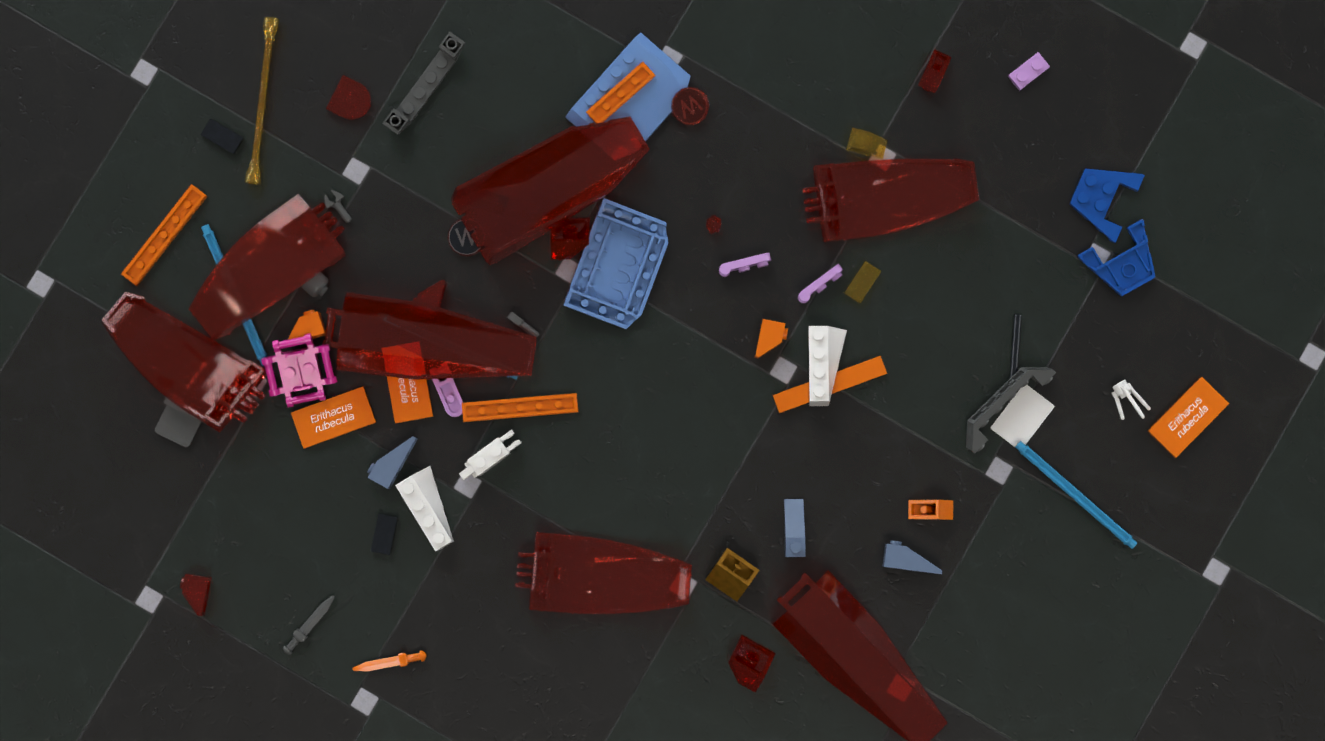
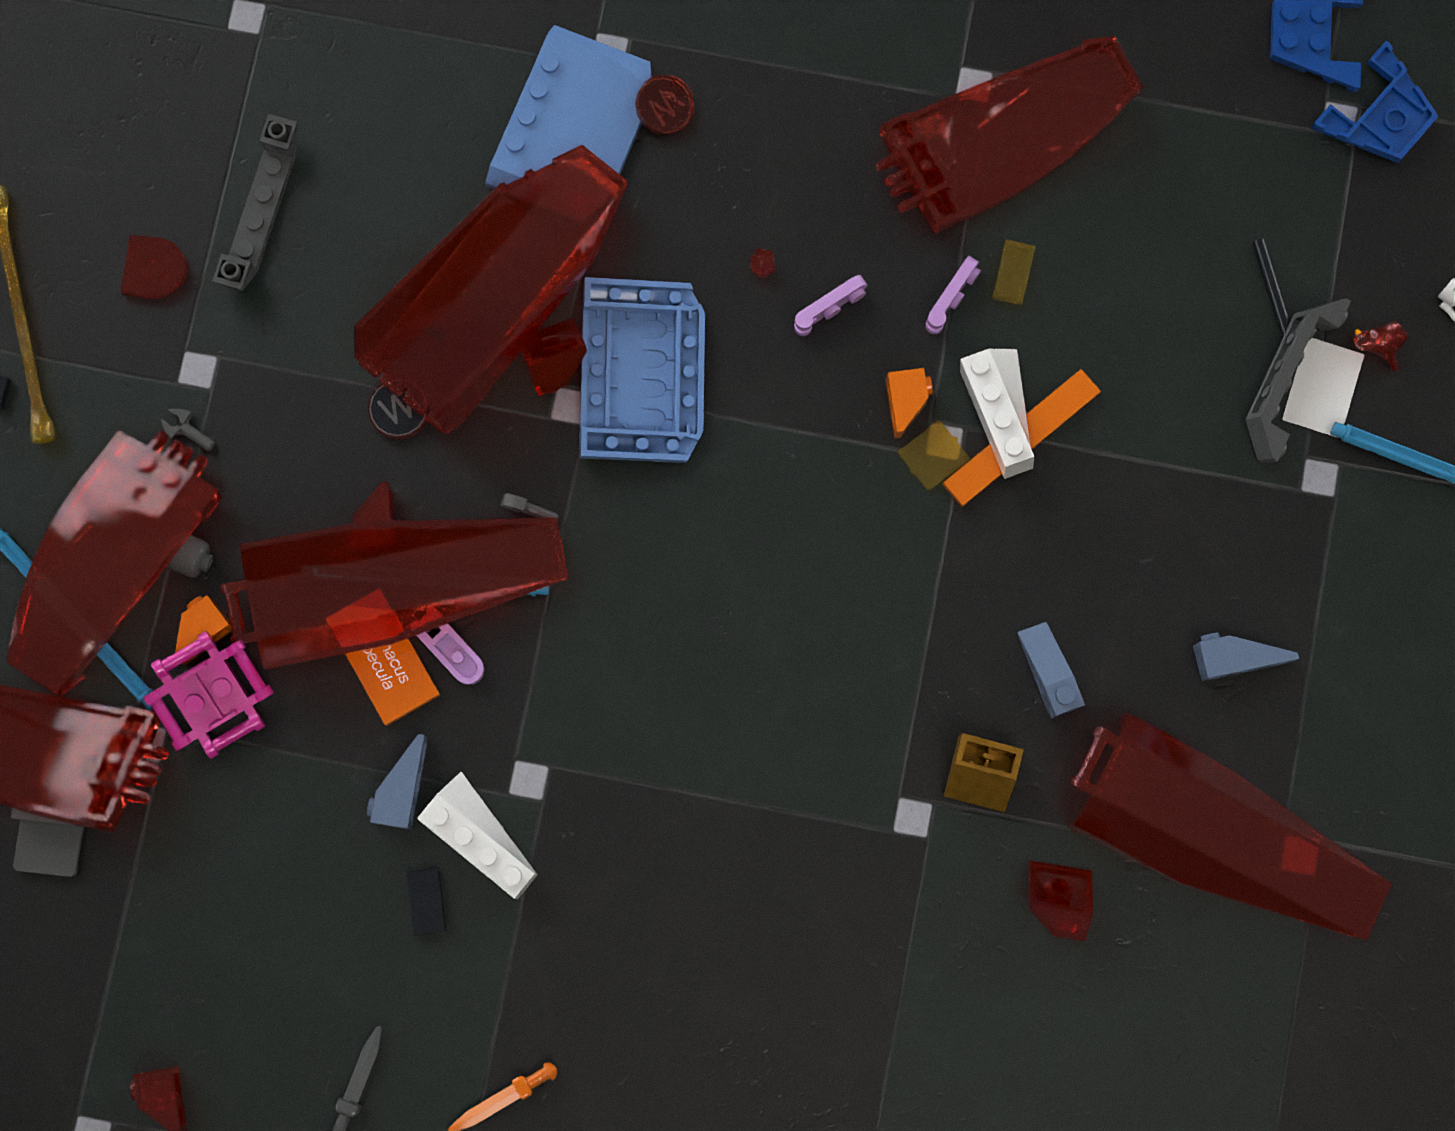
camera: 20 degrees left, 5 degrees down
orange tile [291,387,377,449] -> none
white hinge [459,430,521,480] -> none
orange tile [462,393,578,422] -> none
clear red windscreen [515,532,692,614] -> none
orange tile [586,62,656,127] -> none
clear yellow slope [846,127,888,159] -> none
orange slope [908,500,953,520] -> none
none -> clear yellow piece [897,420,970,492]
none -> clear red animal [1353,321,1408,371]

